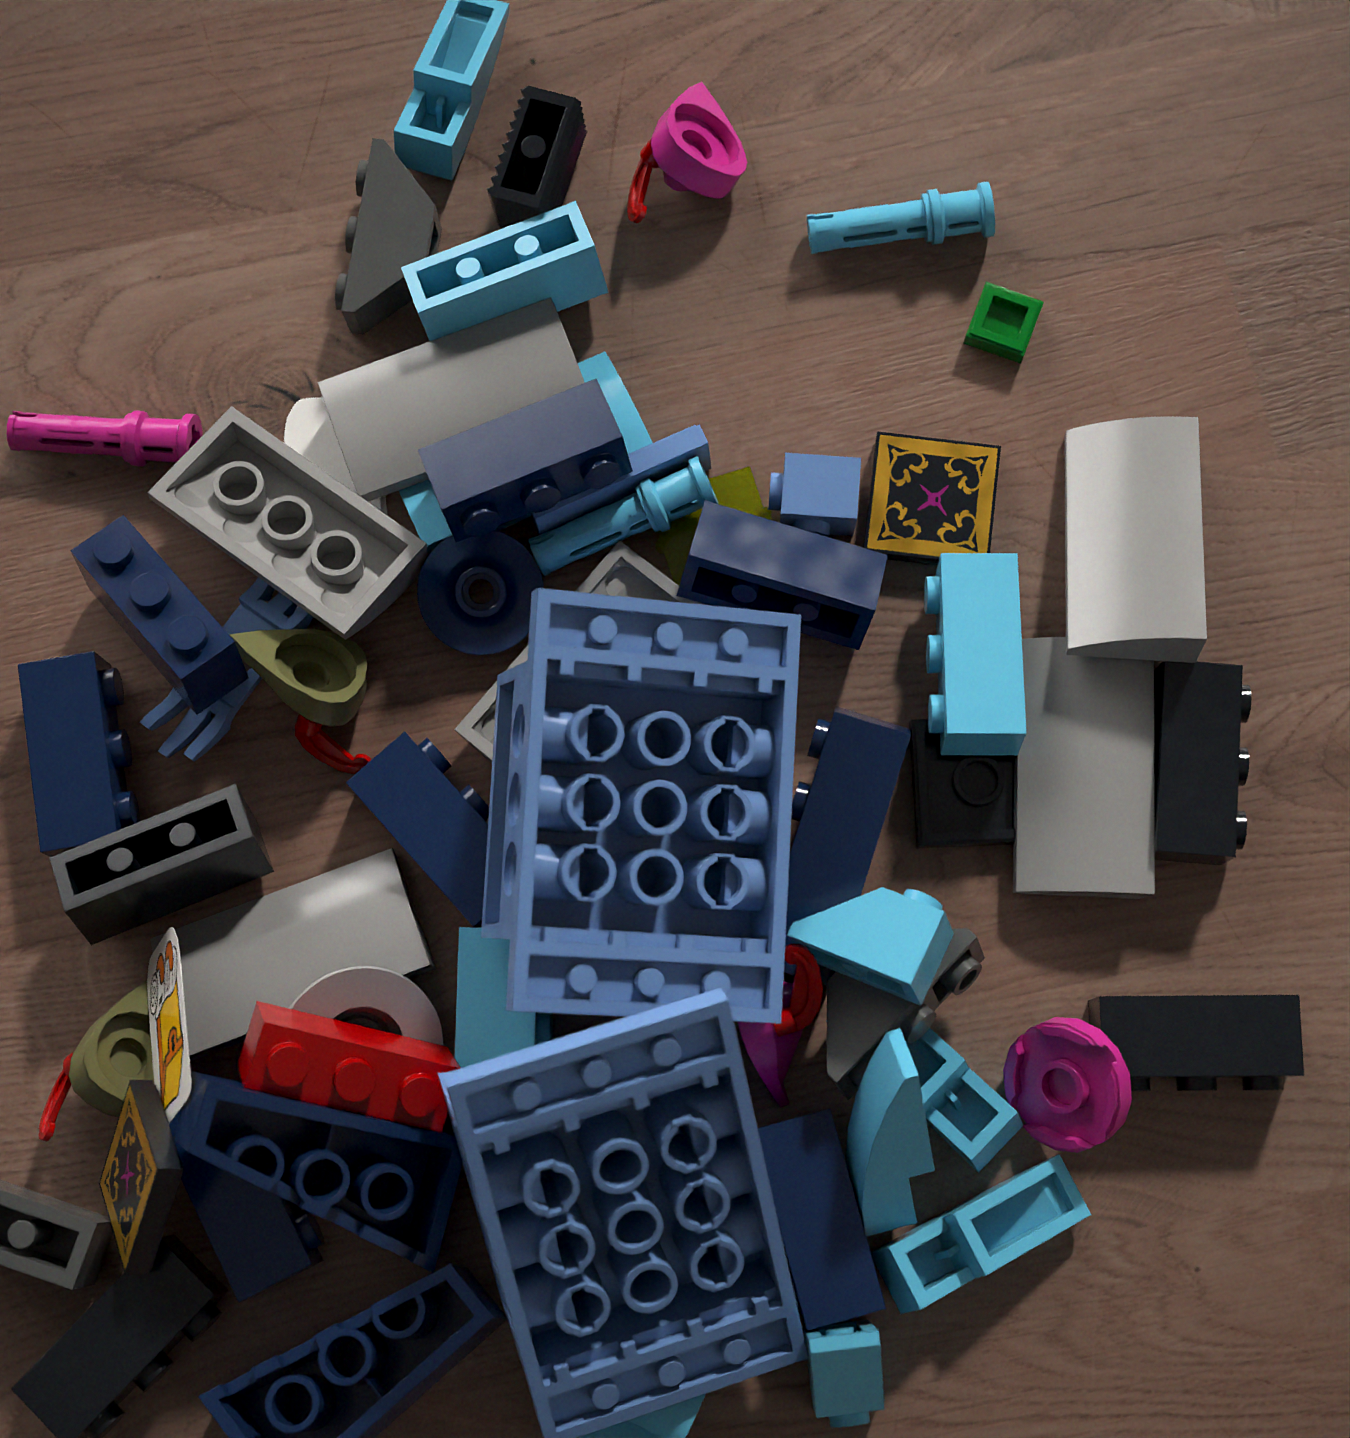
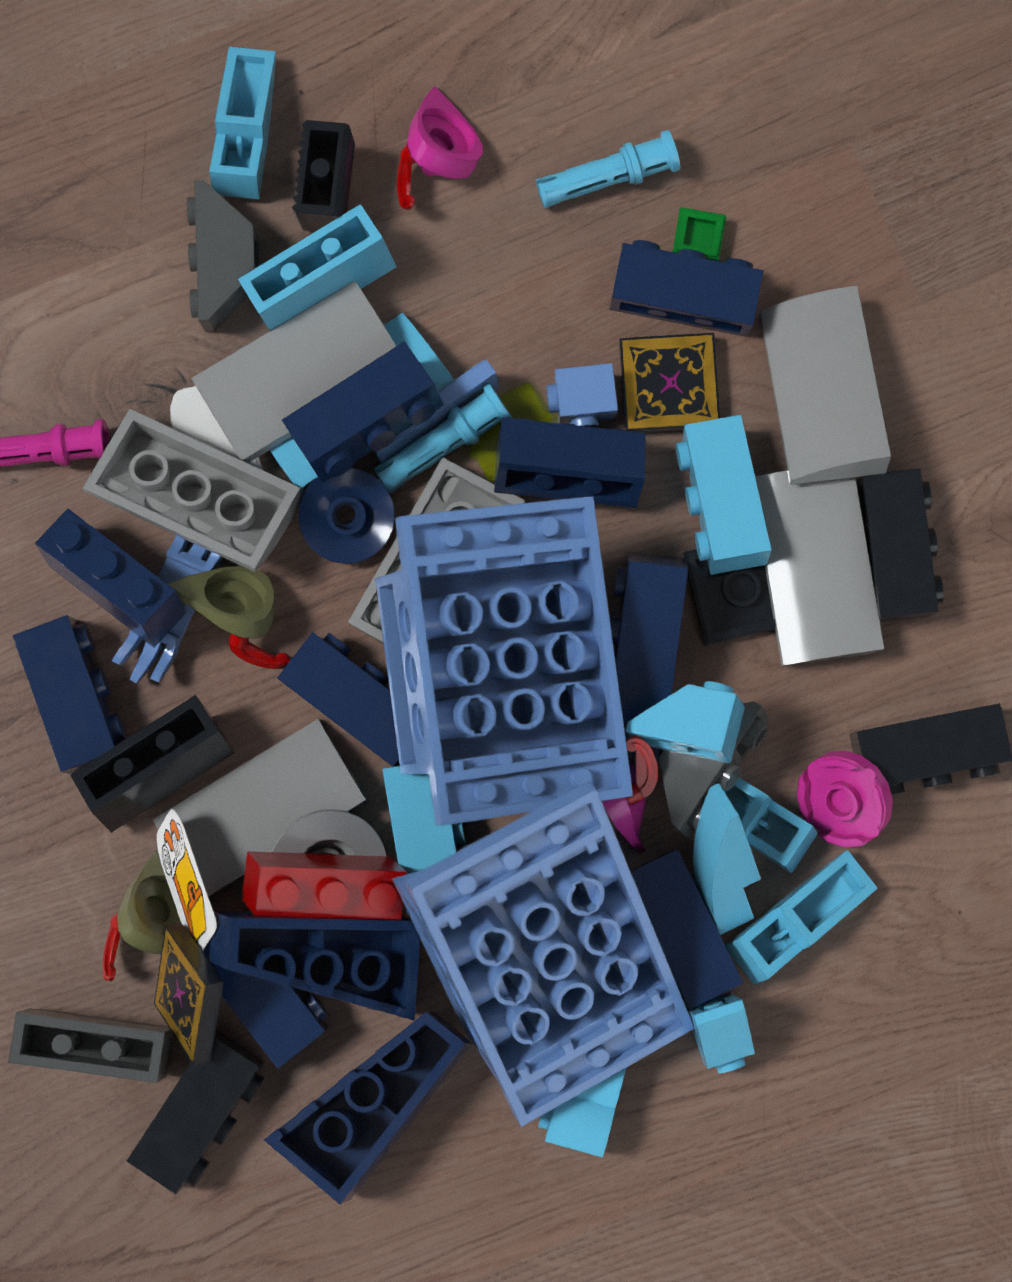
camera: 15 degrees left, 5 degrees up
none -> dark blue brick [610,240,764,337]

